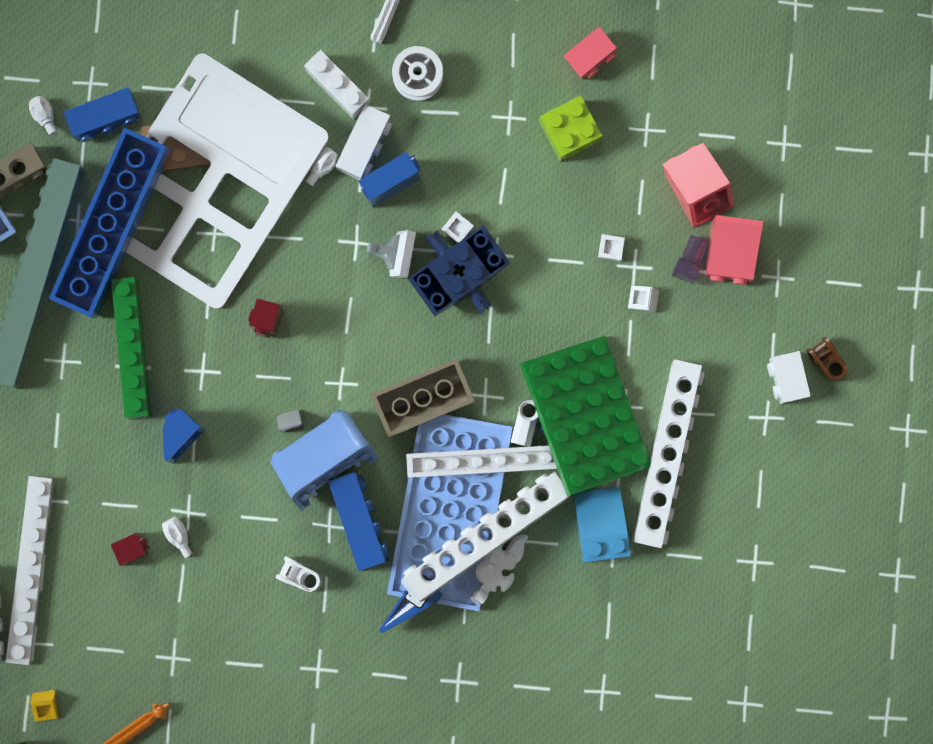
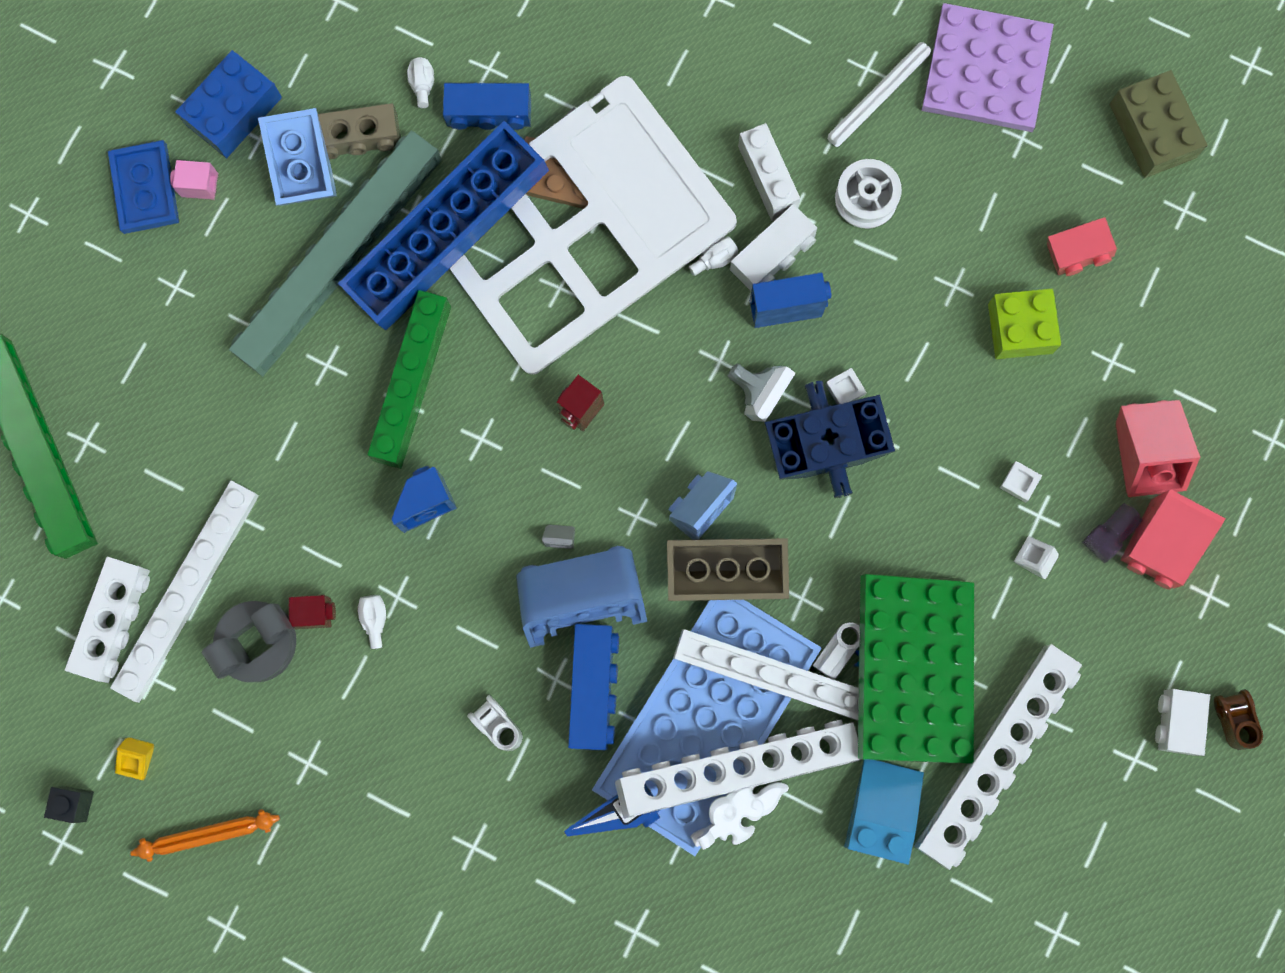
camera: 25 degrees right, 5 degrees down
none -> dark grey piece [201,601,296,682]
none -> light blue slope [669,471,737,540]

